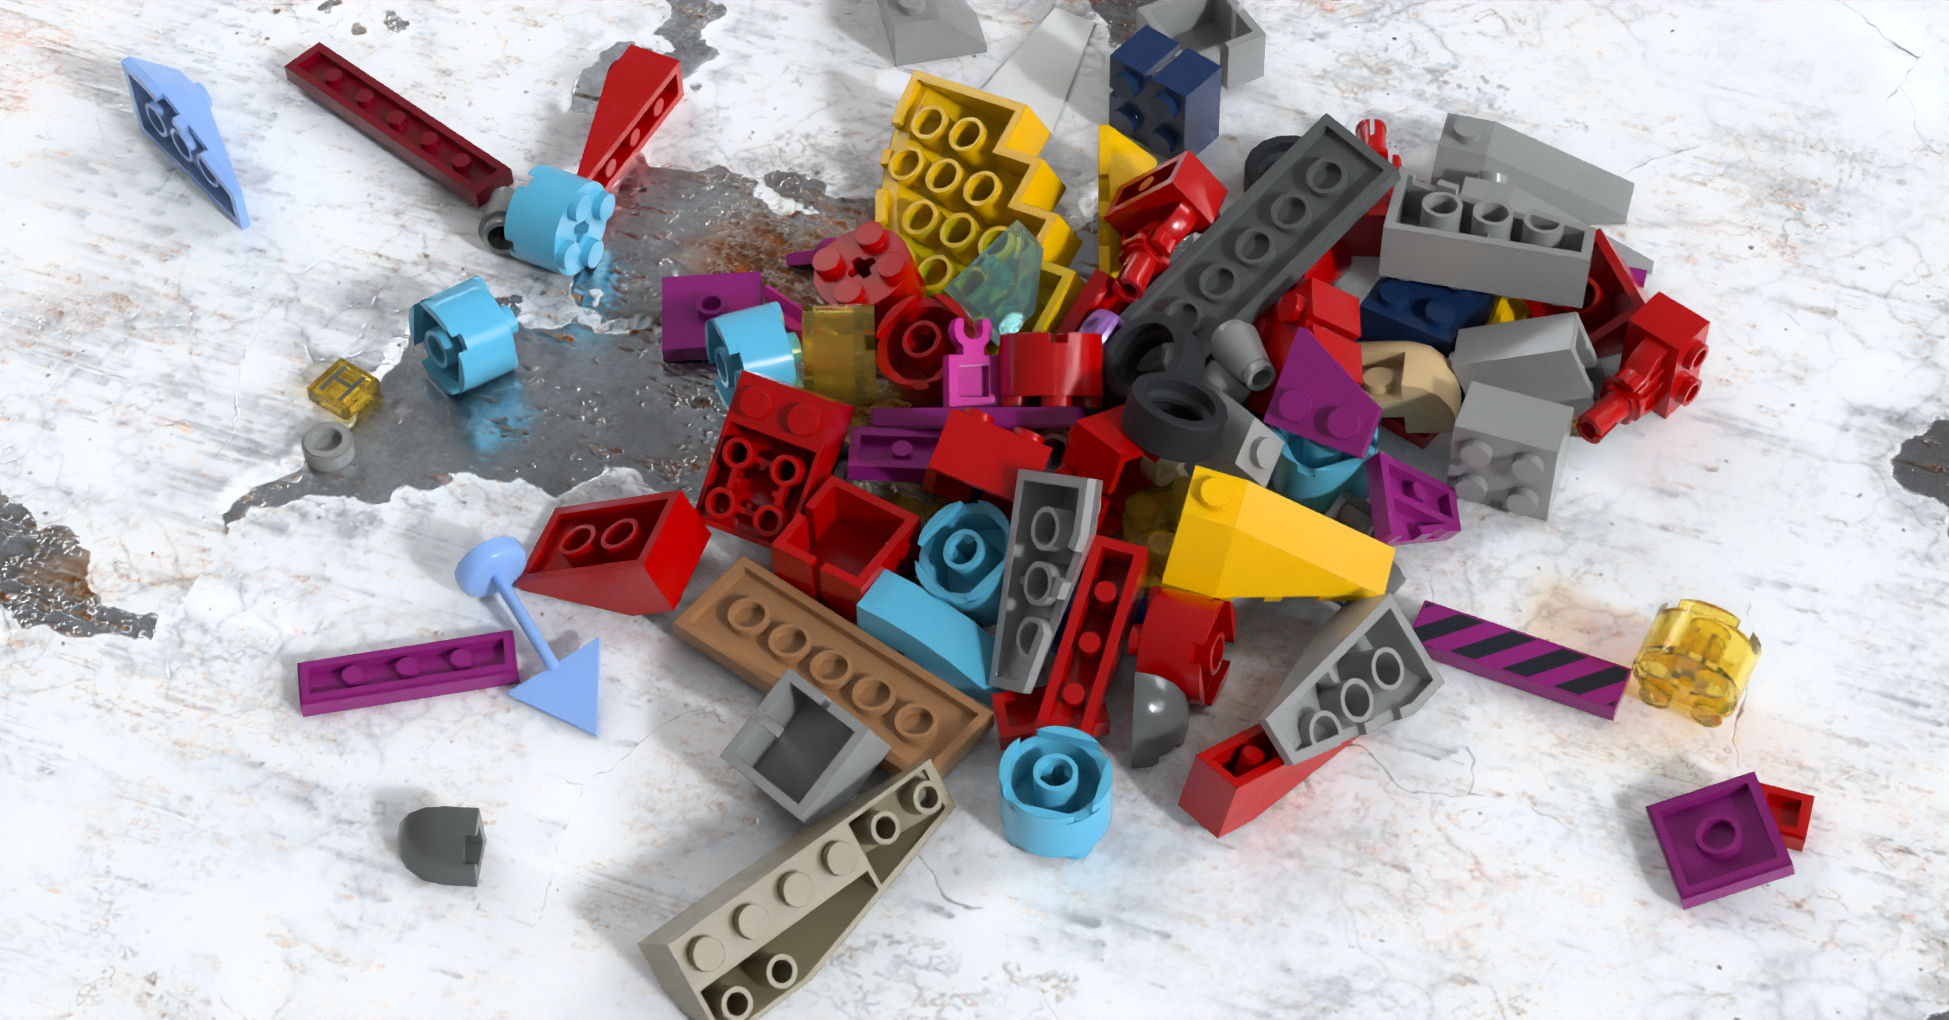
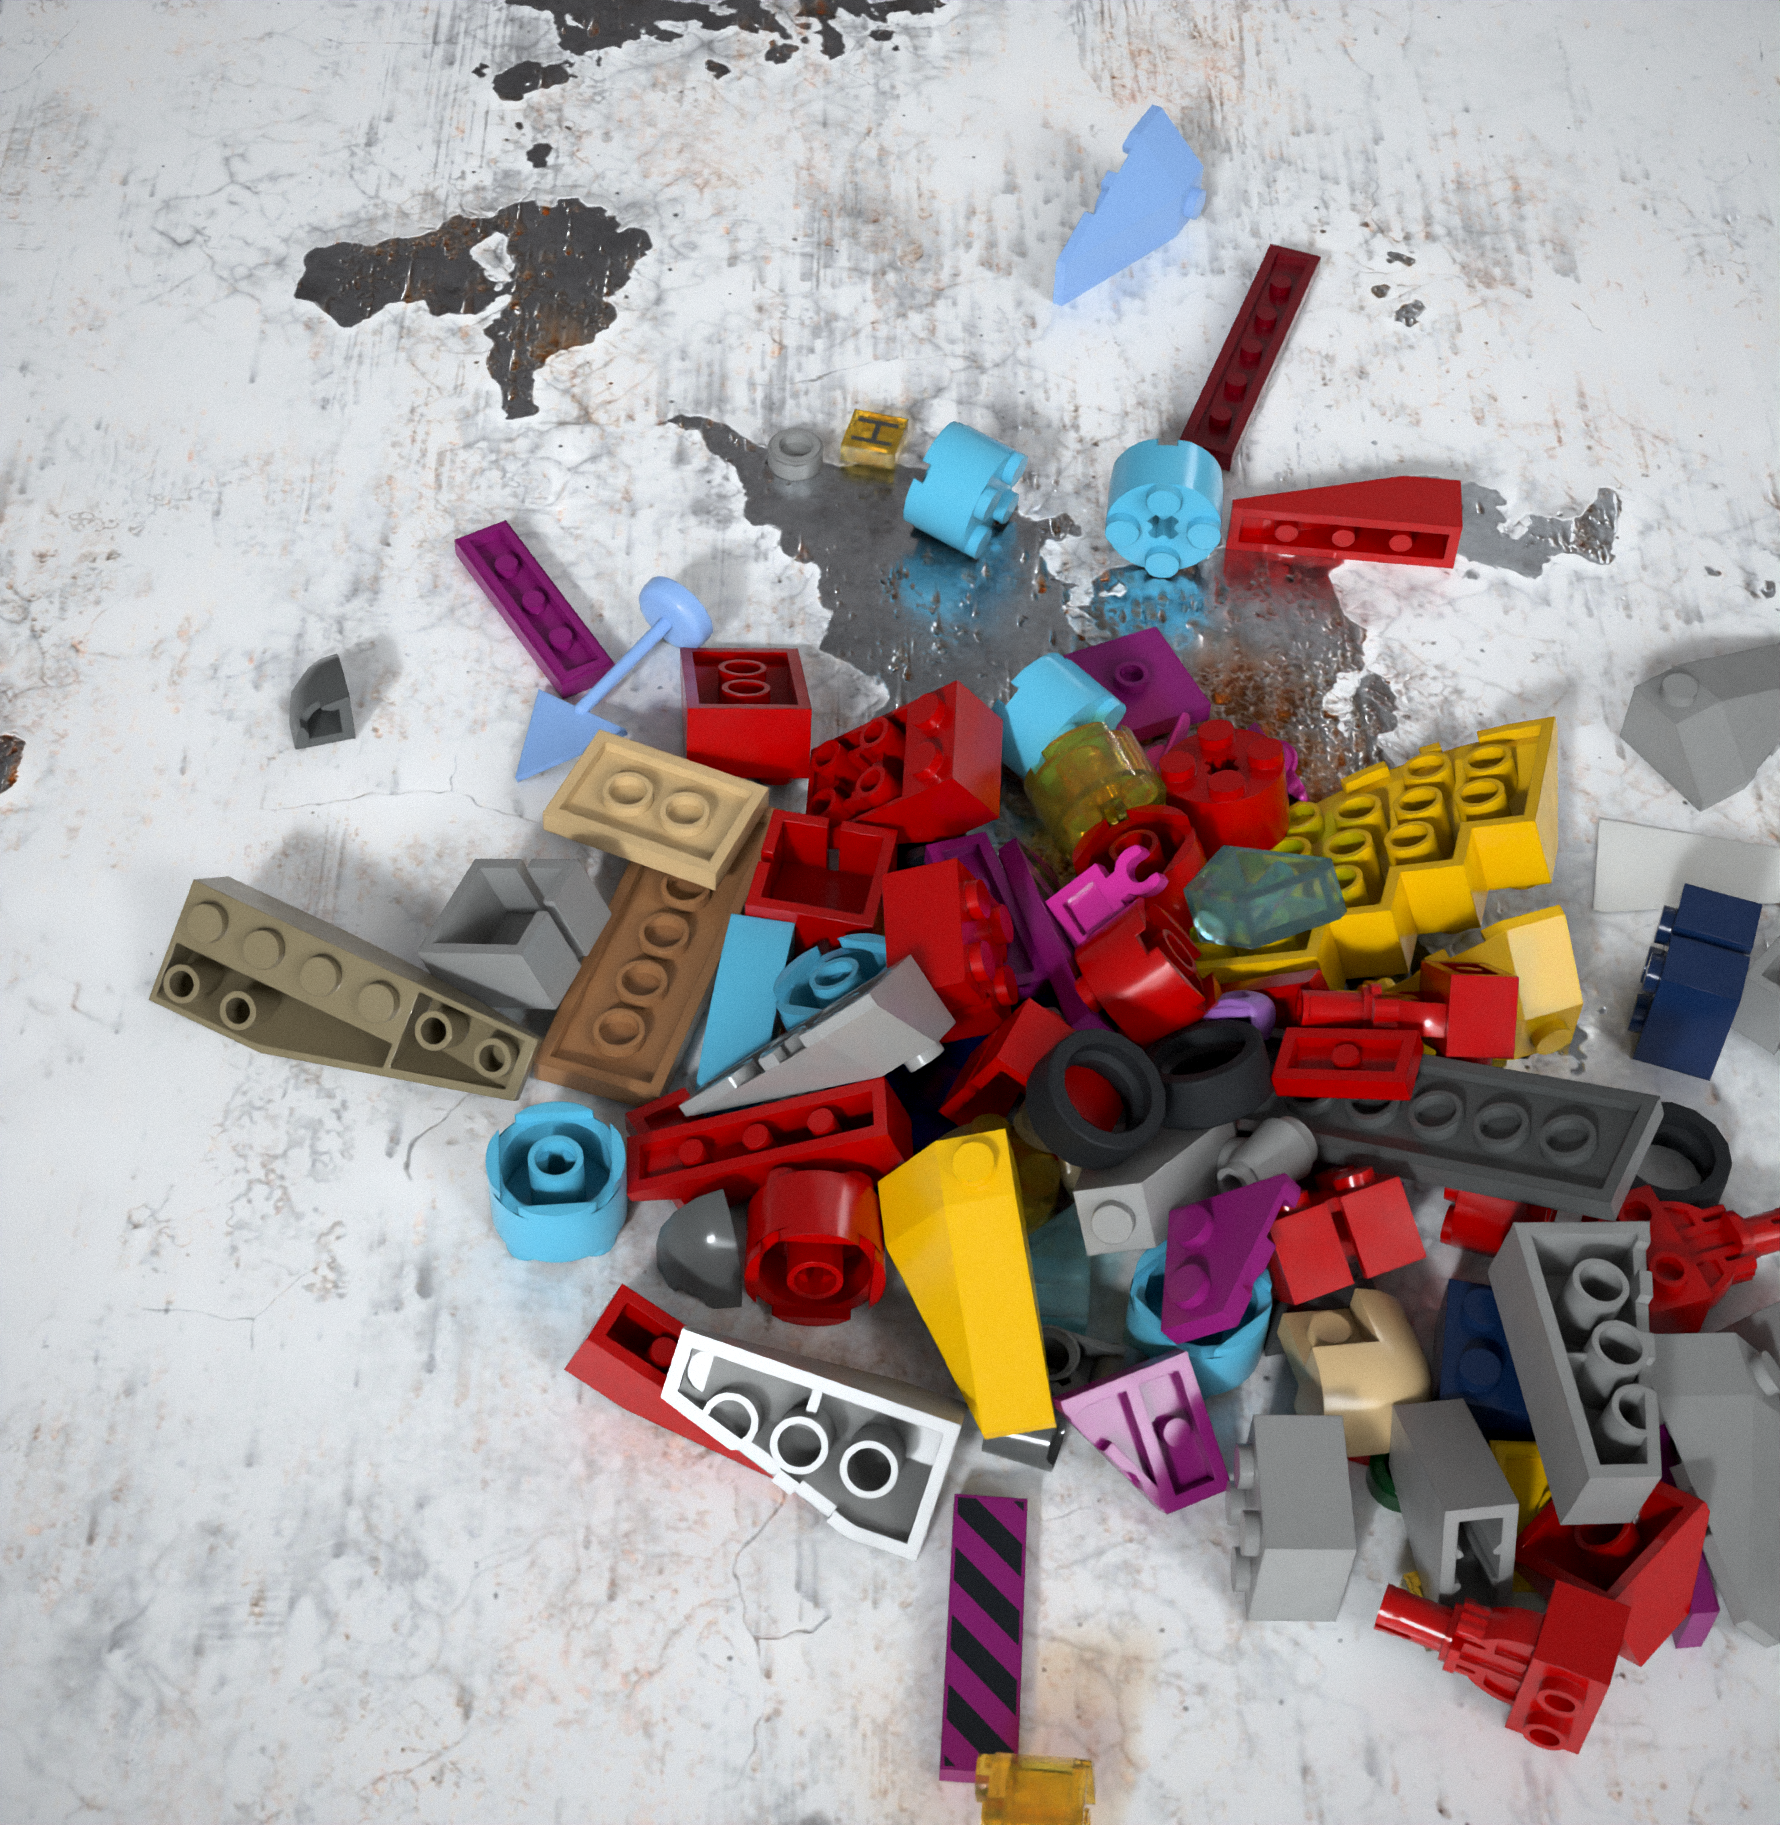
camera: 65 degrees right, 0 degrees up
none -> tan plate [542,729,769,891]
none -> red plate [1271,1027,1424,1101]

